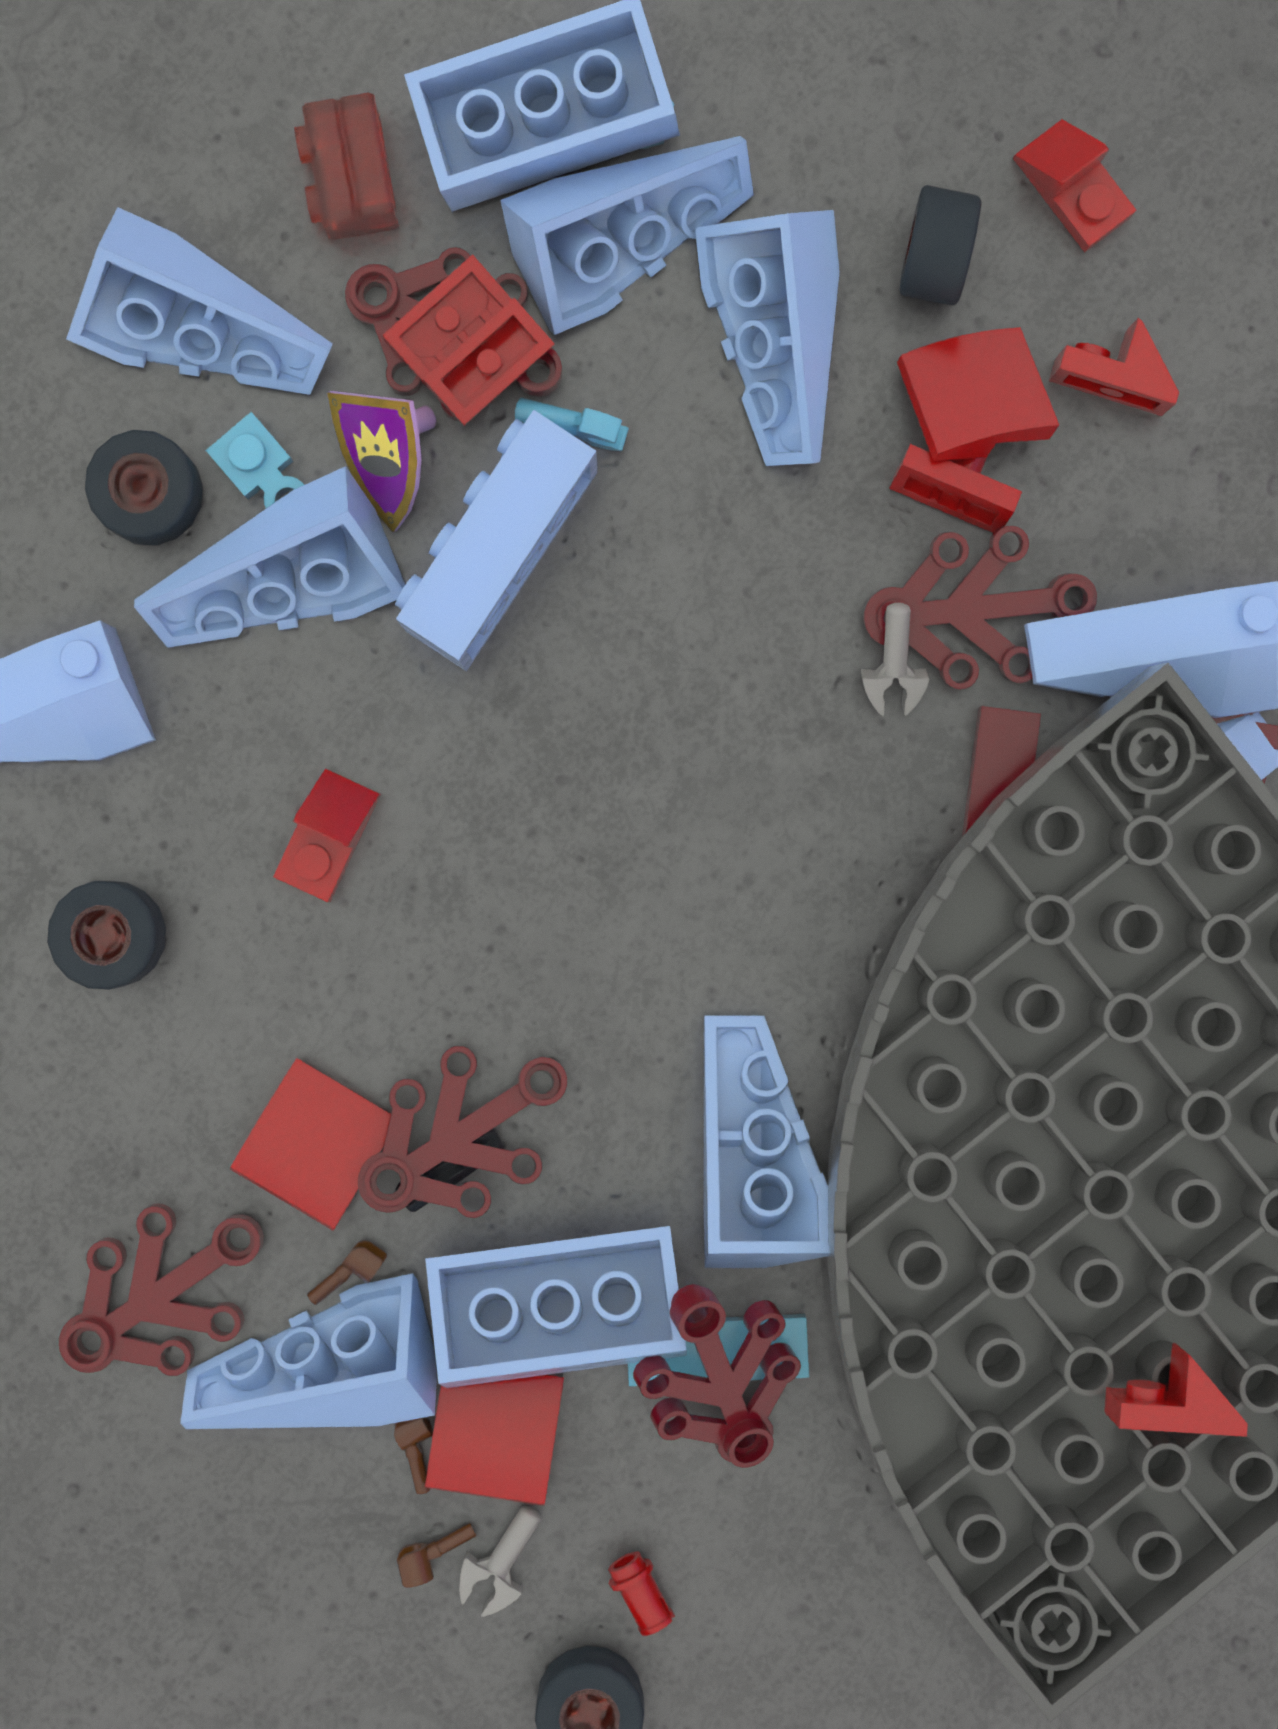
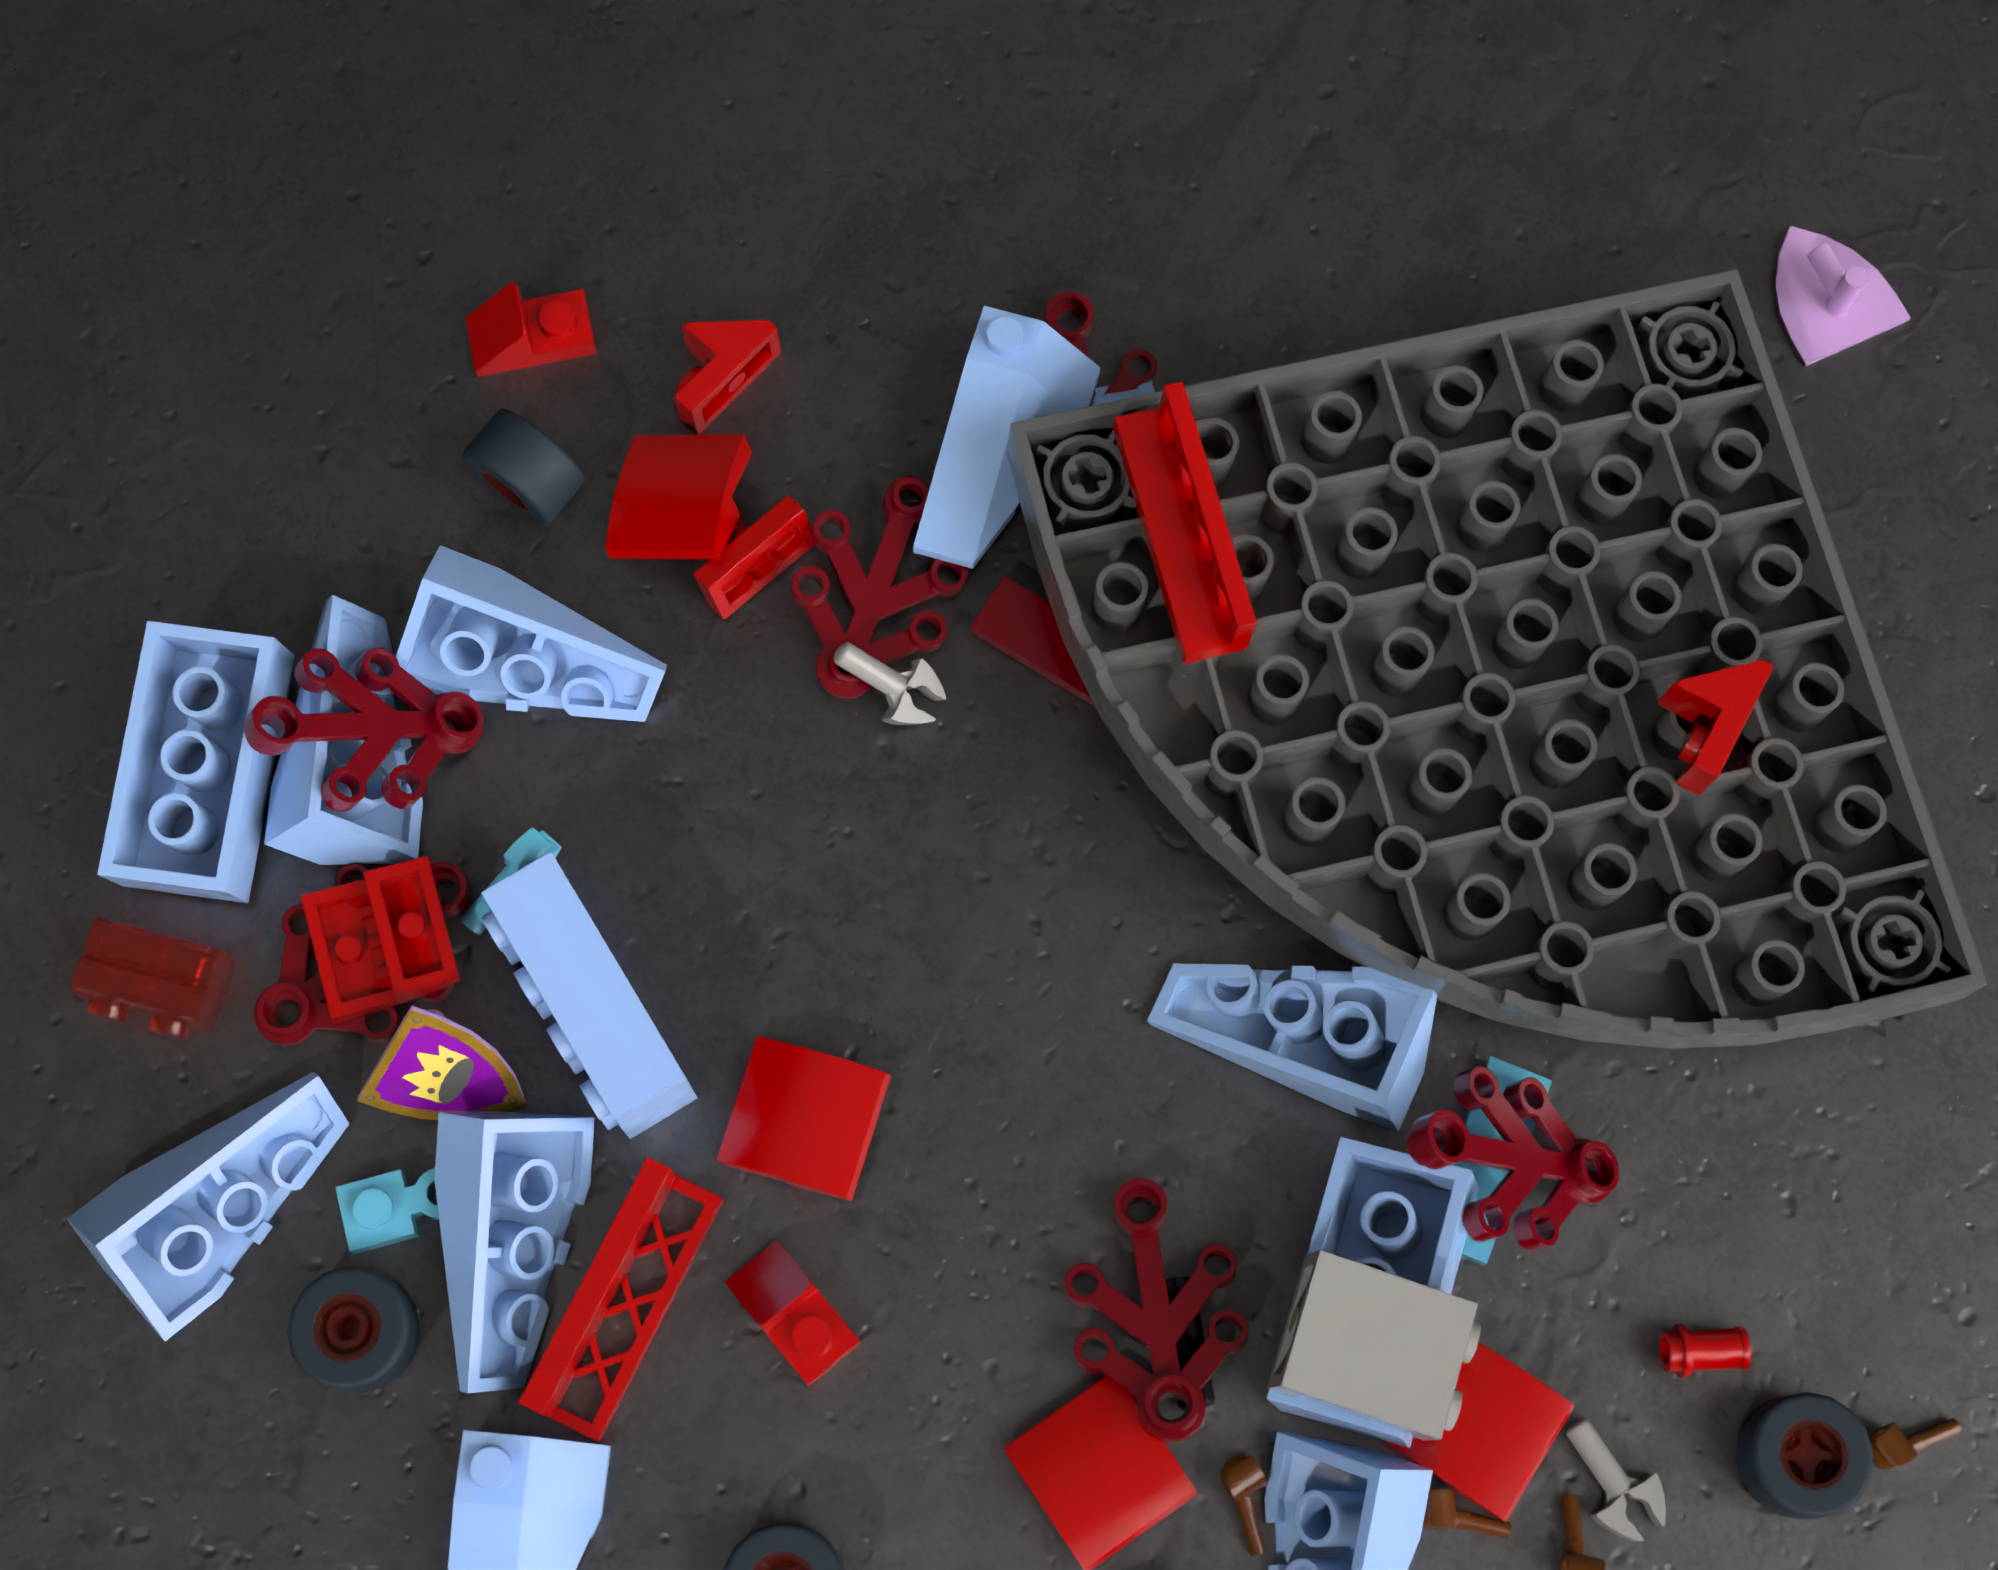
camera: 65 degrees left, 15 degrees down
none -> dark red plant [243,648,483,812]
none -> red fence [518,1157,724,1443]
none -> red slope [716,1036,891,1202]
none -> red fence [1113,381,1257,665]
none -> light grey panel [1267,1250,1481,1441]

